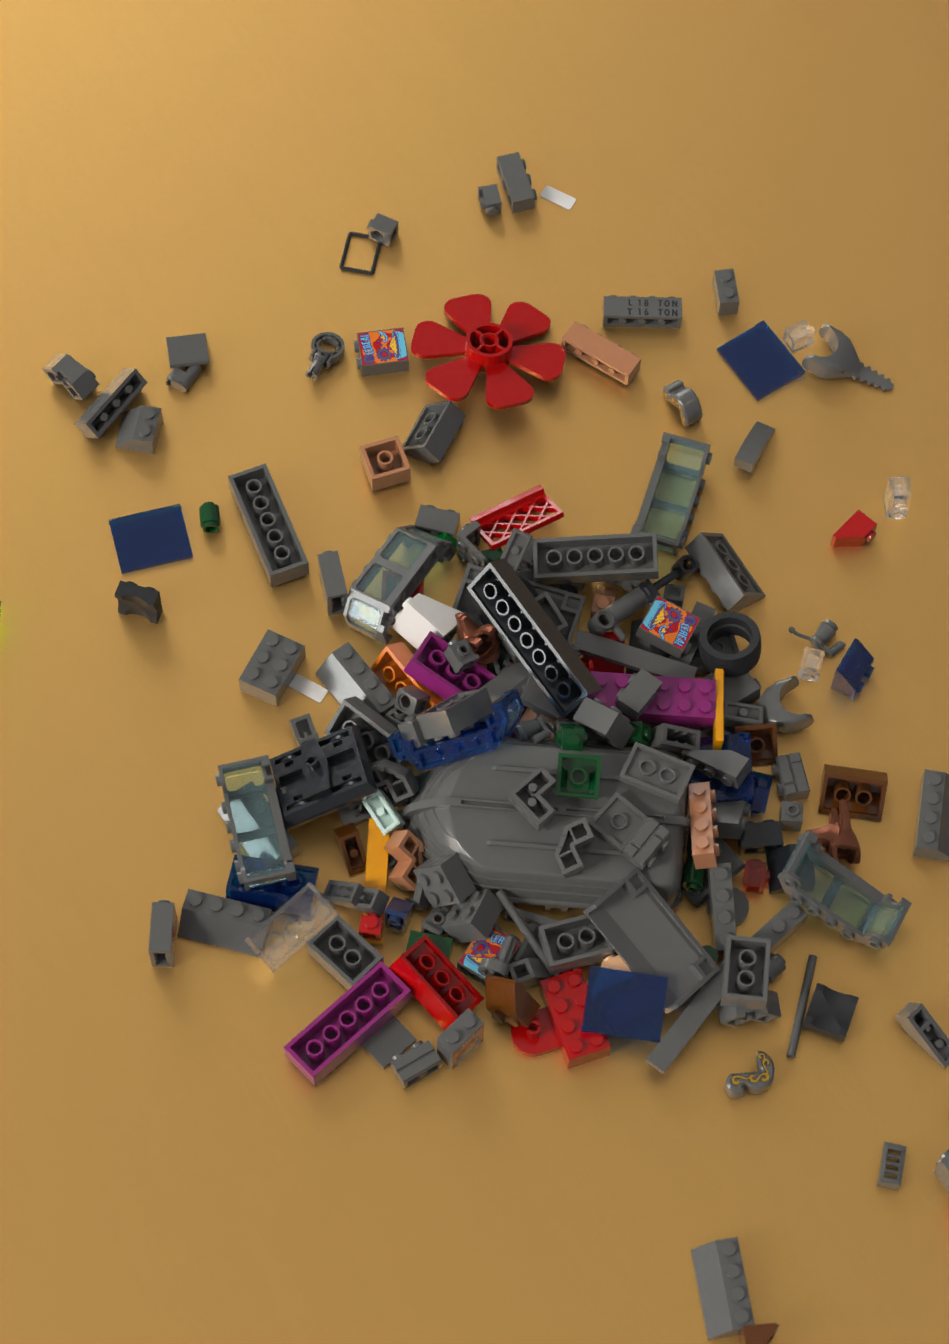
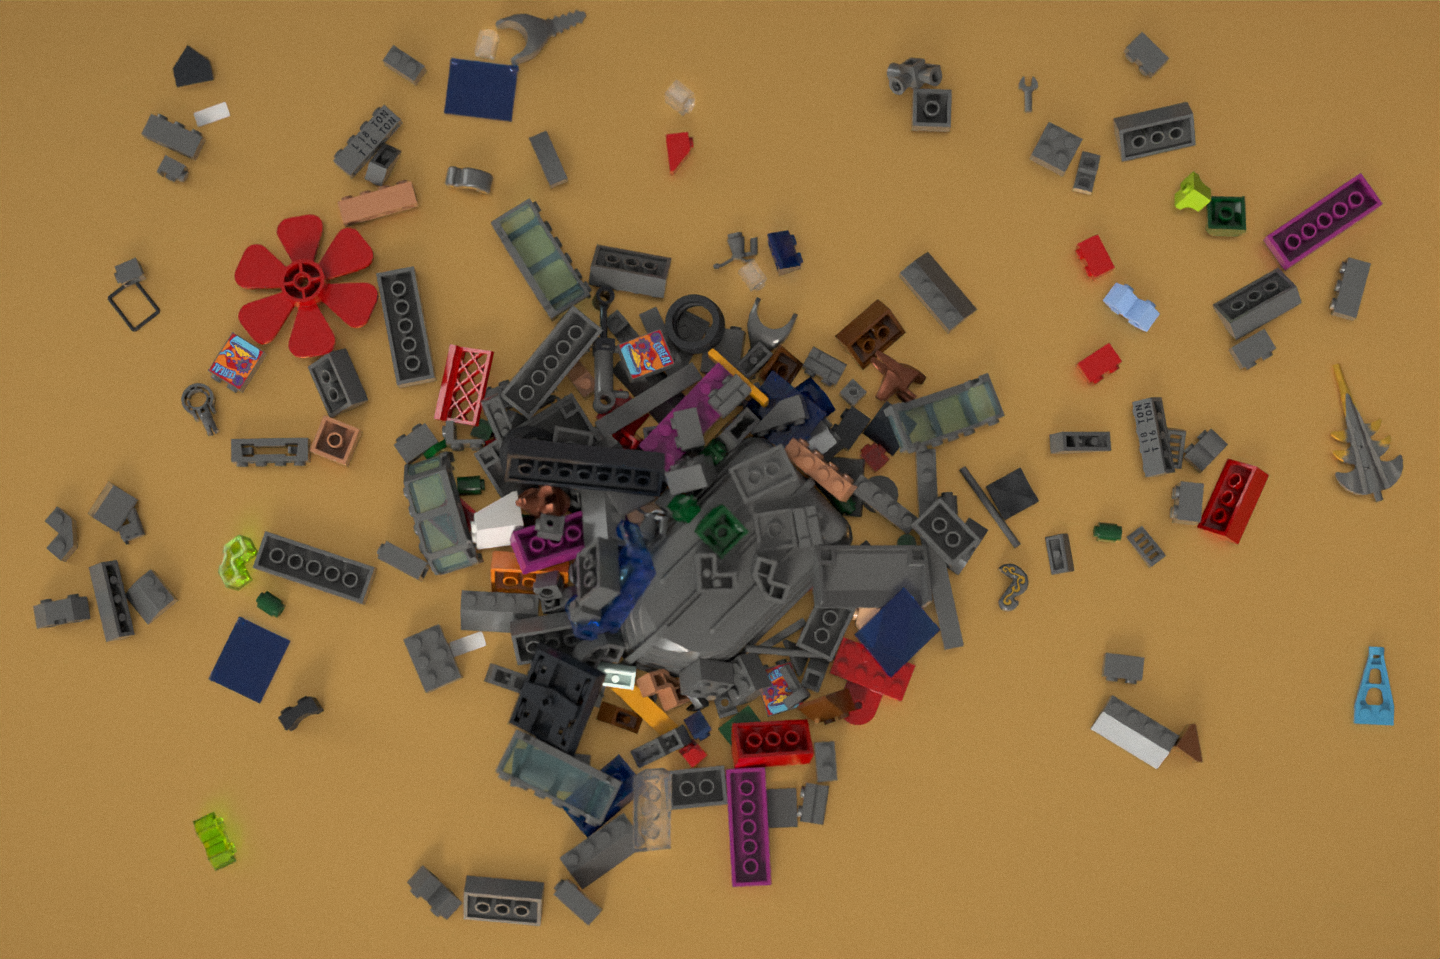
camera: 45 degrees left, 20 degrees up
none -> dark grey brick [45,506,78,562]
none -> black slope [173,45,214,87]
none -> clear neon green brick [218,535,258,591]
none -> dark grey brick [231,438,311,467]
none -> dark grey slope [365,143,401,187]
none -> dark grey brick [376,266,437,388]
none -> dark grey brick [407,865,462,920]
none -> dark green brick [457,475,485,496]
none -> dark grey slope [463,876,544,926]
none -> dark grey brick [707,374,752,419]
none -> dark grey slope [1045,534,1074,575]
none -> dark green brick [1093,522,1122,543]
none -> dark grey brick [1101,653,1145,684]

